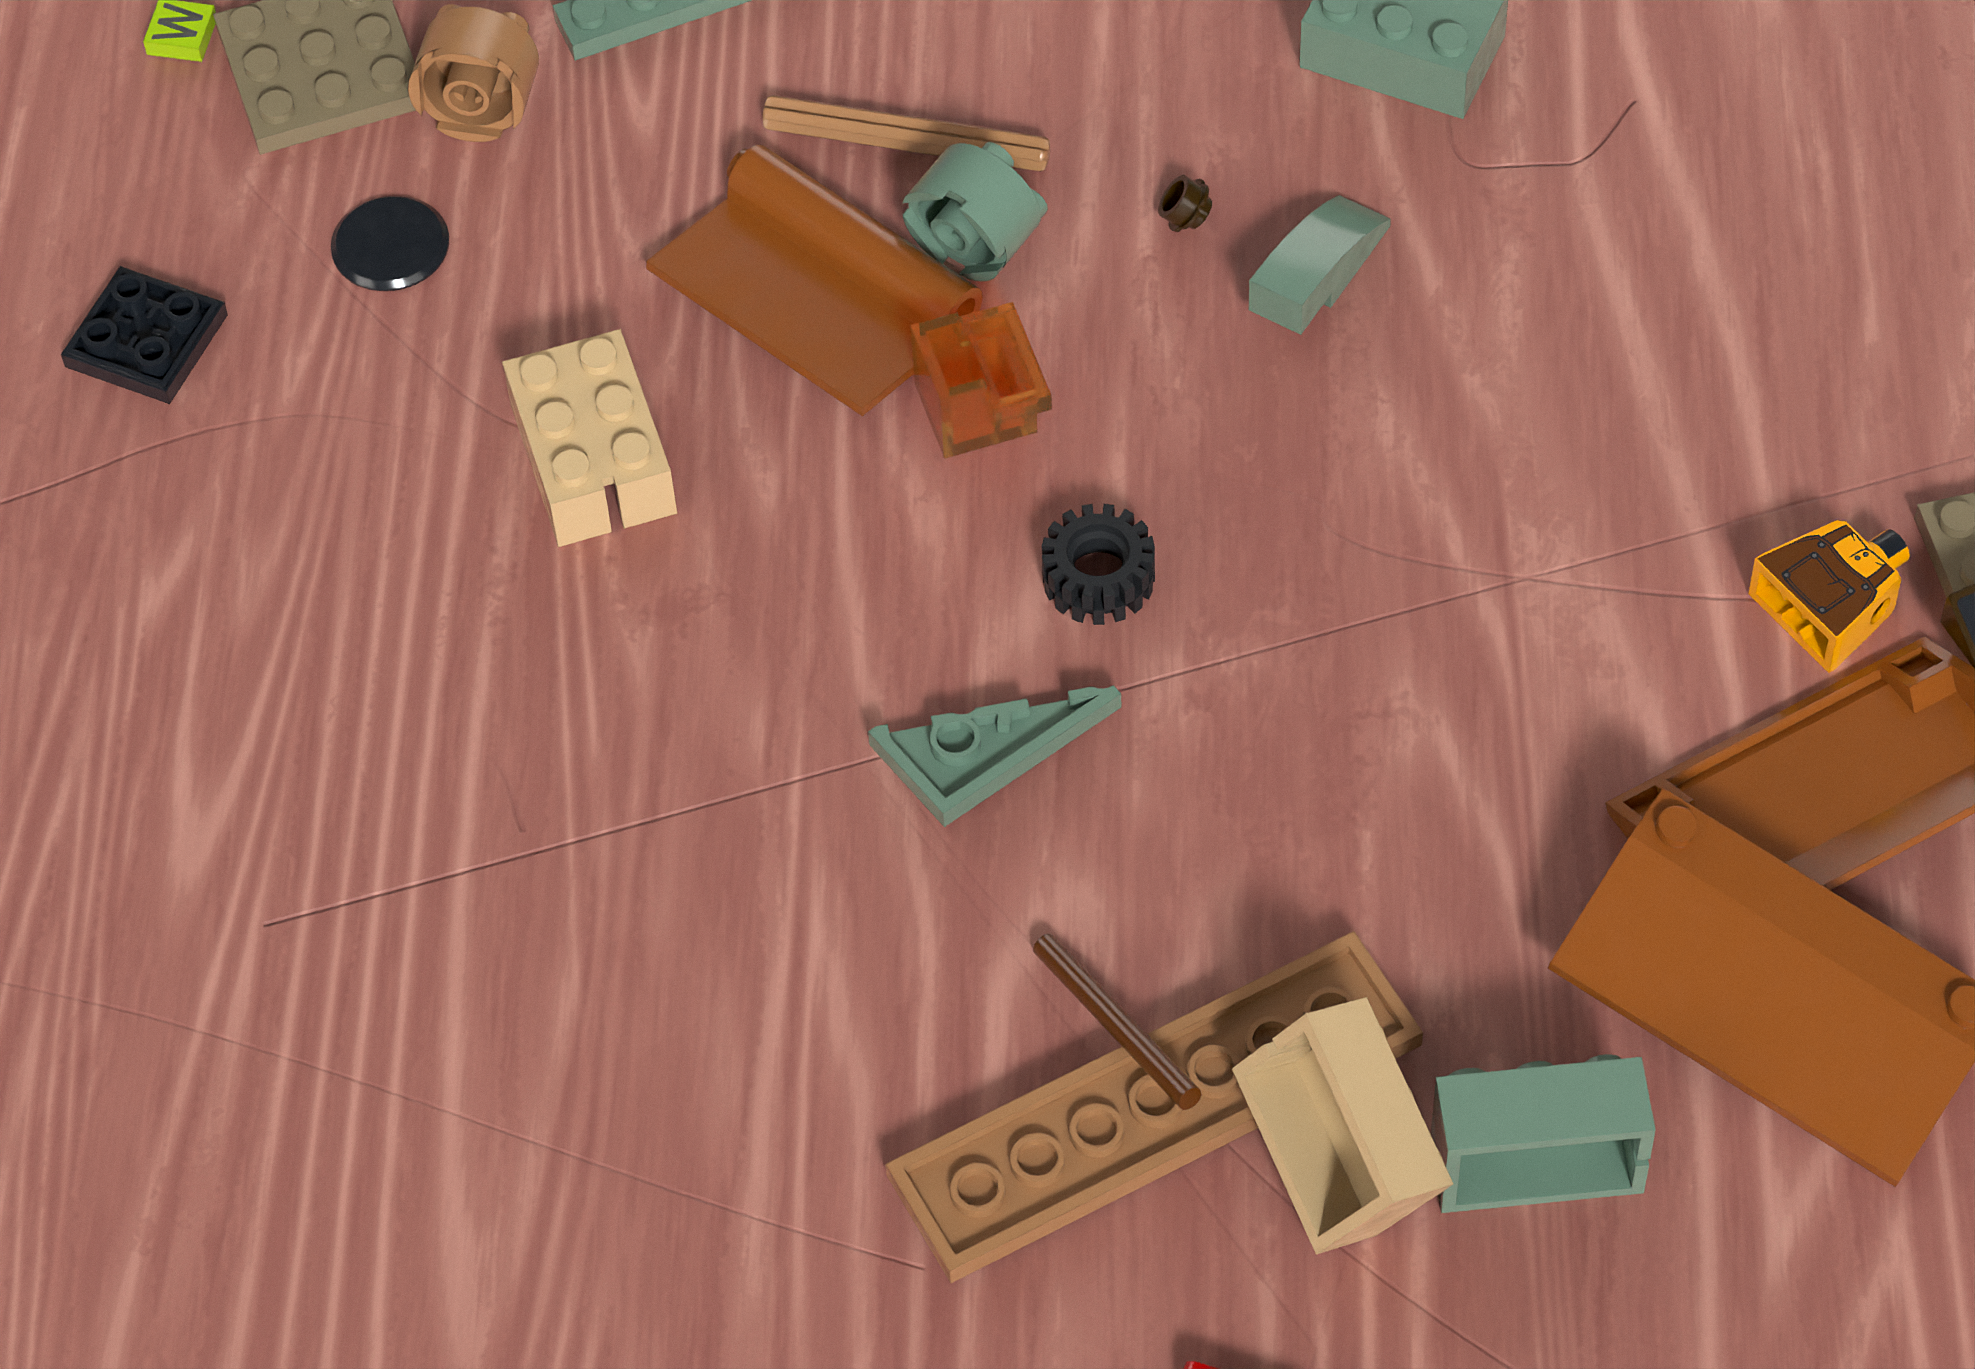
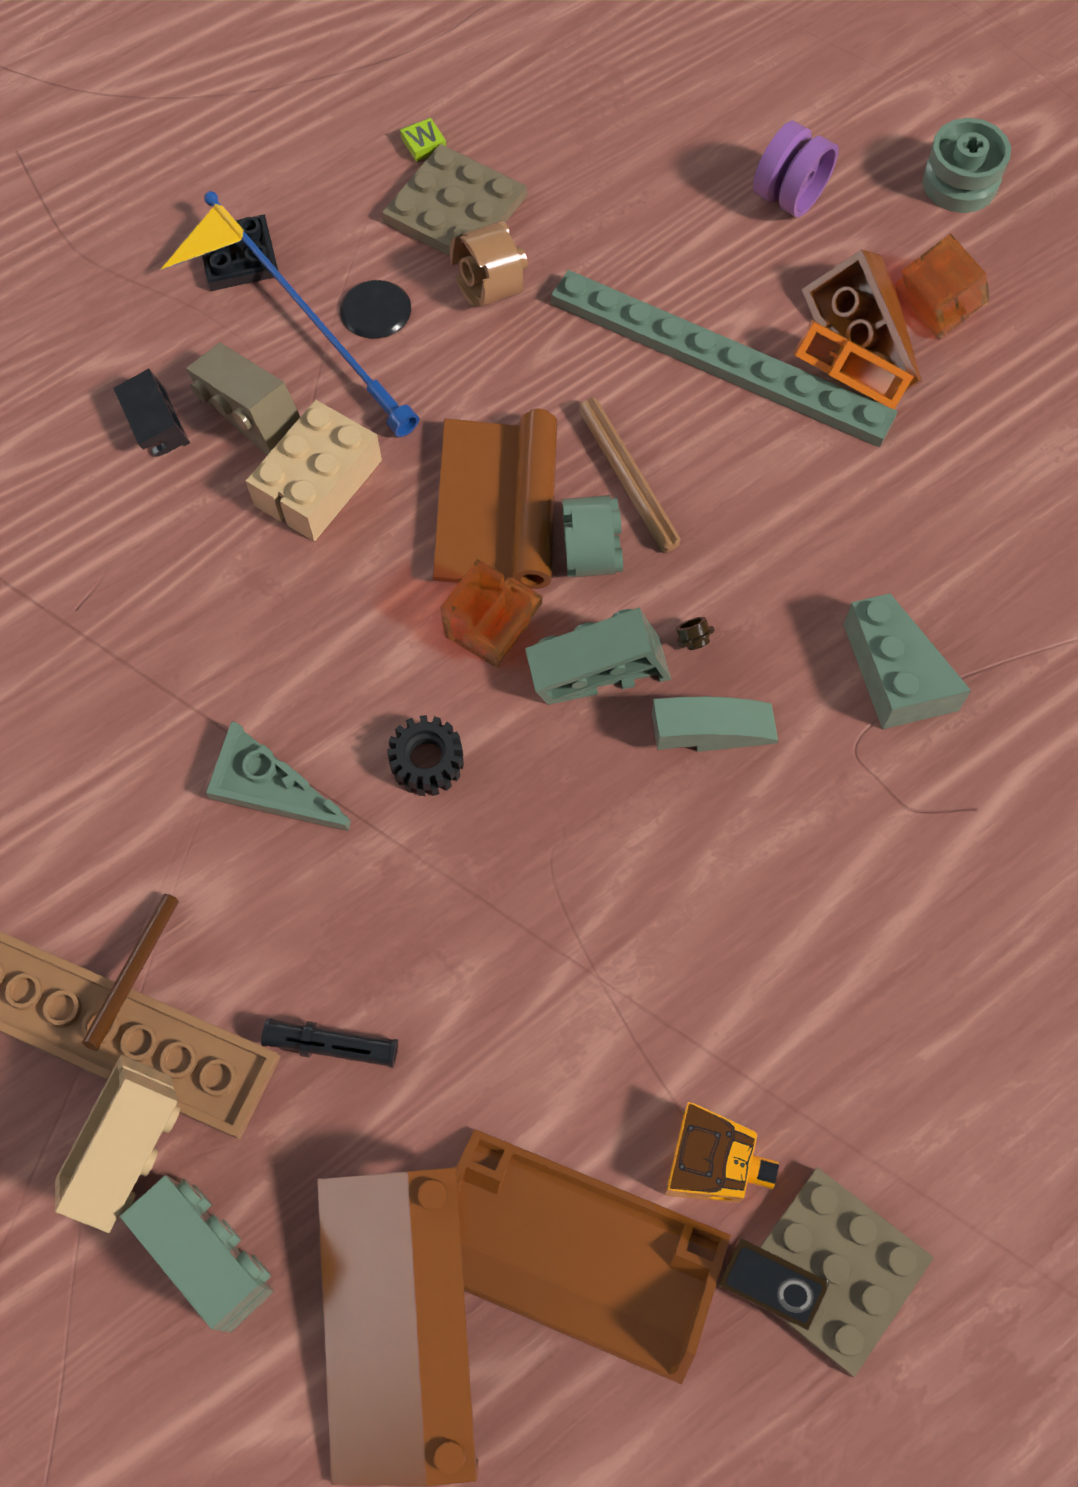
camera: 50 degrees right, 10 degrees up
none -> black hinge [113,368,190,457]
none -> piece [160,191,419,437]
none -> dark tan wedge [186,342,301,455]
none -> black pin [261,1018,399,1068]
none -> sand green wedge [525,607,672,705]

